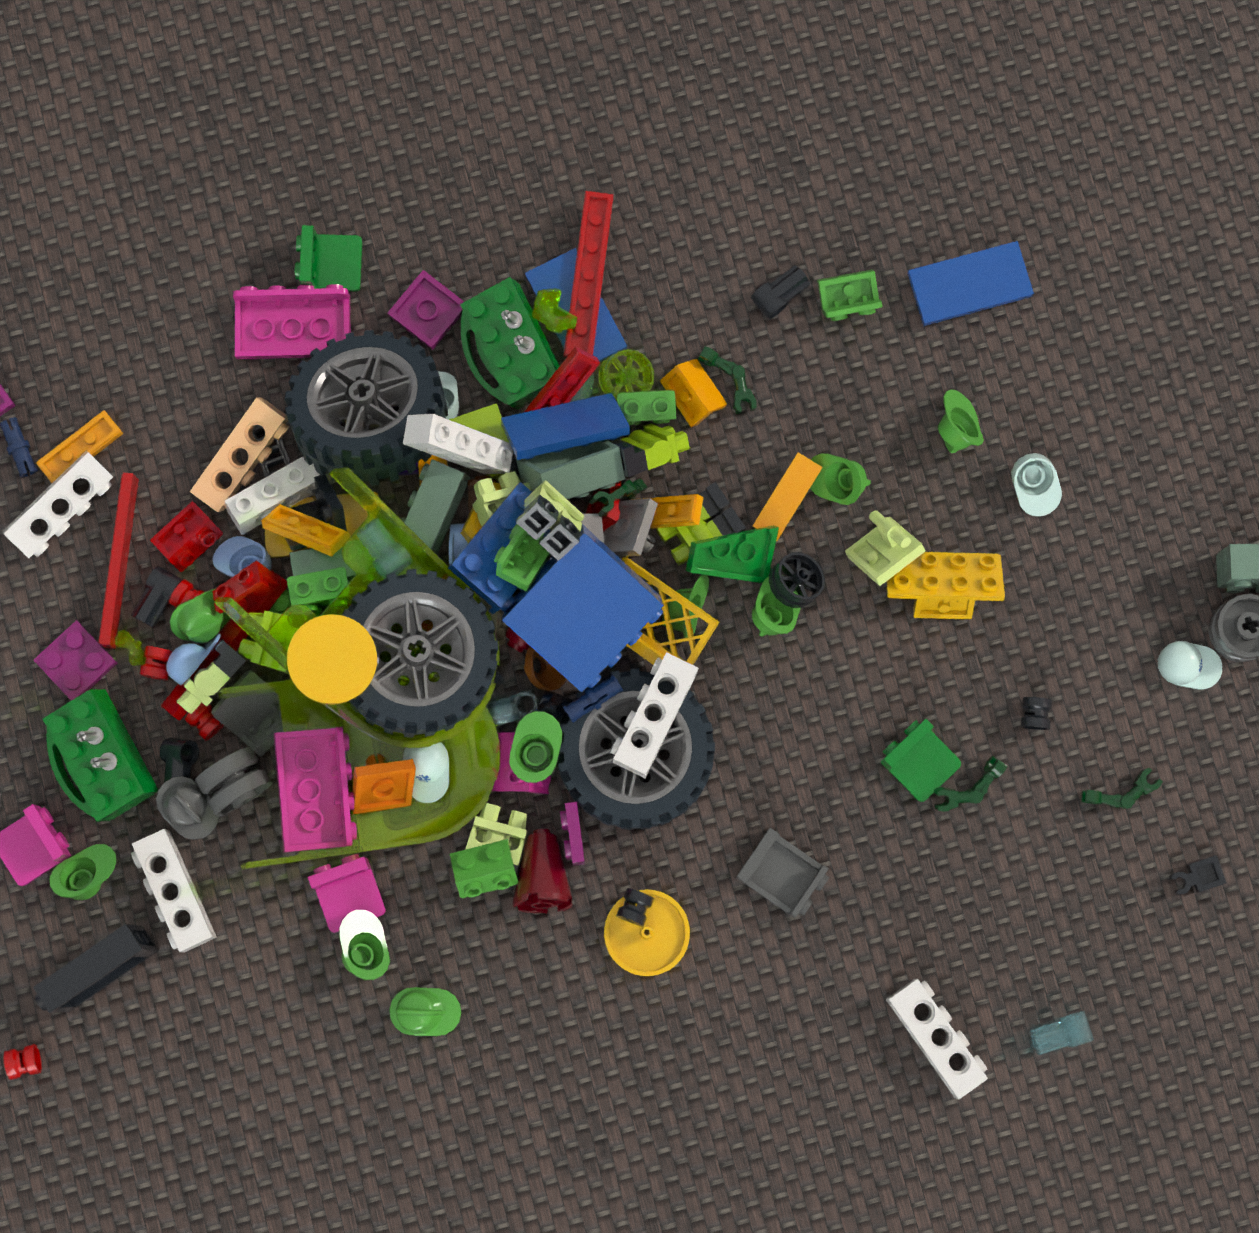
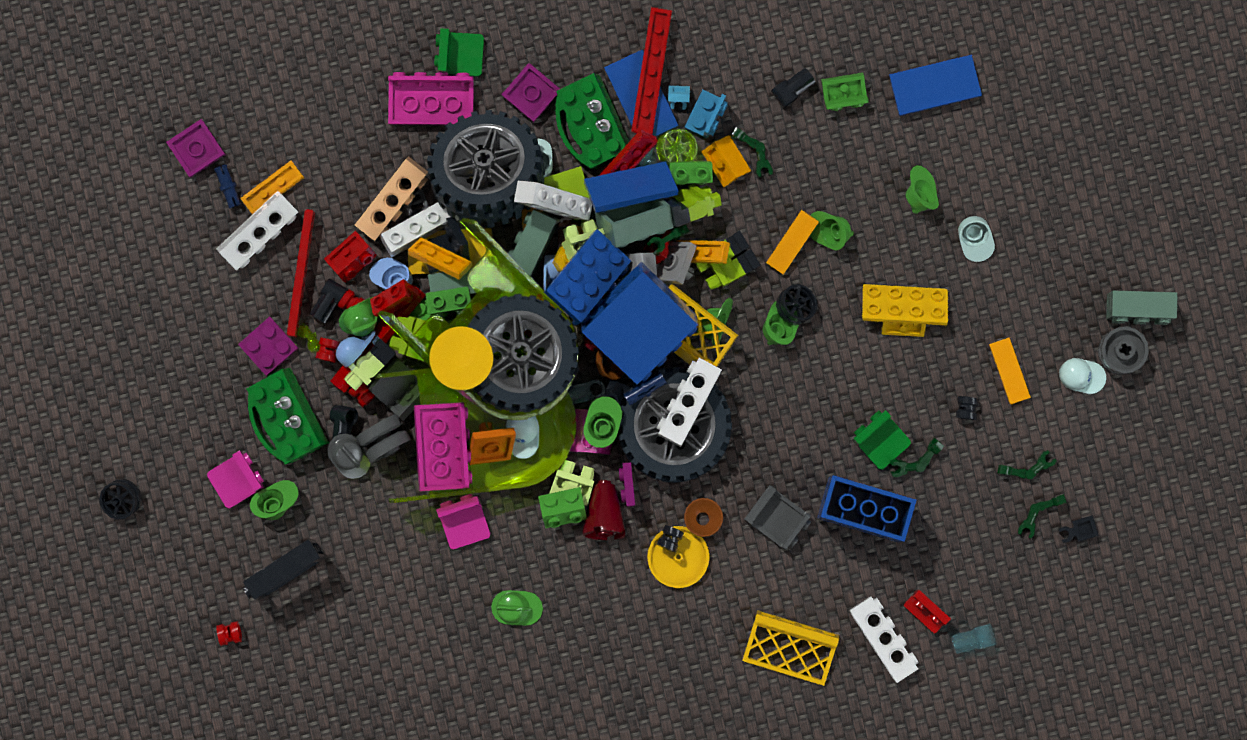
camera: 10 degrees right, 5 degrees up
white brick [131,829,217,953] -> none
bright green piece [339,910,390,980] -> none
clear light blue piece [356,518,413,579] -> none
bright green bracket [494,524,551,592] -> none
hips [516,480,584,561] -> none
clear neon green bracket [531,288,578,333] -> none
green wing [685,525,779,583] -> none
yellowish green plate [845,510,925,586] -> none
none -> medium azure tile [668,85,690,109]
none -> dark azure bracket [684,89,728,139]
none -> dark orange piece [684,498,723,537]
none -> yellow fence [742,610,839,686]
none -> blue brick [817,475,917,543]
none -> red bracket [904,590,951,633]
none -> light orange tile [989,337,1031,405]
none -> dark green piece [1018,494,1067,538]

